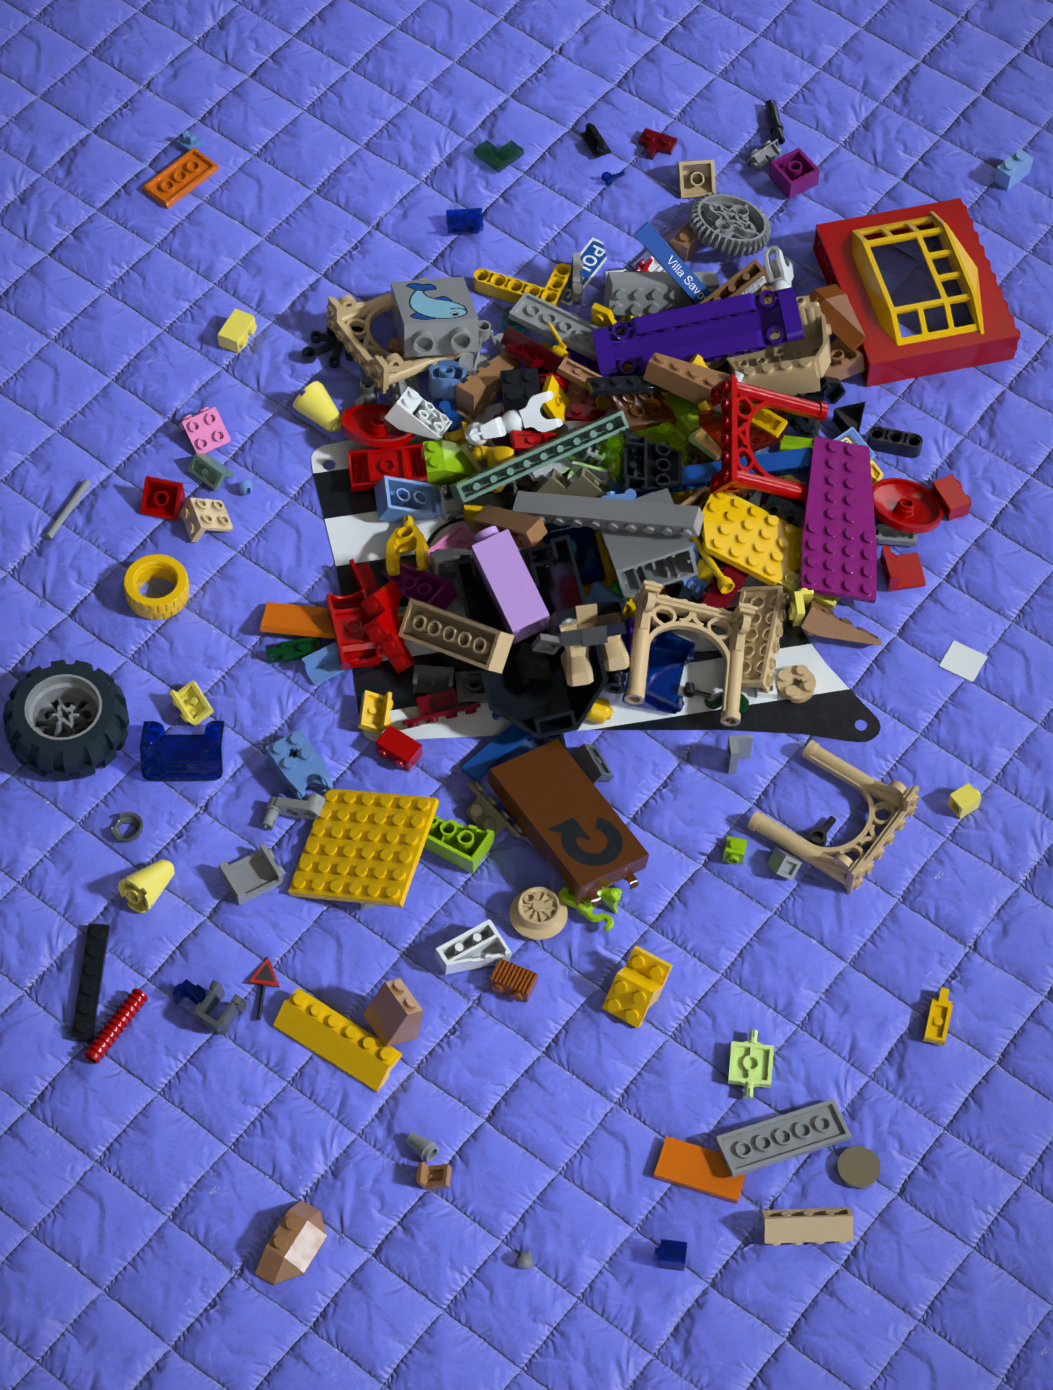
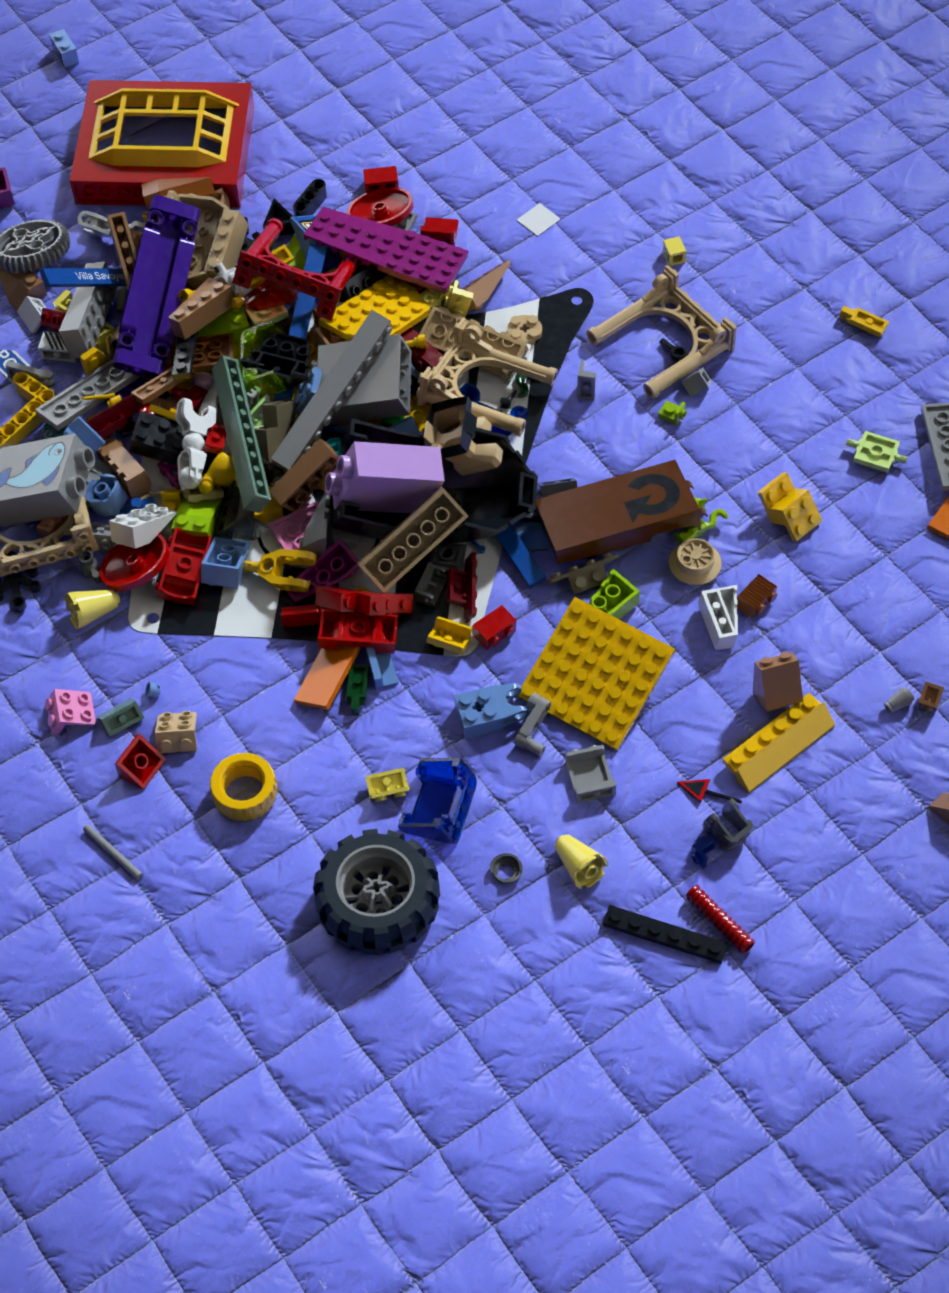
camera: 70 degrees left, 0 degrees up
none -> medium blue panel [63,416,106,453]

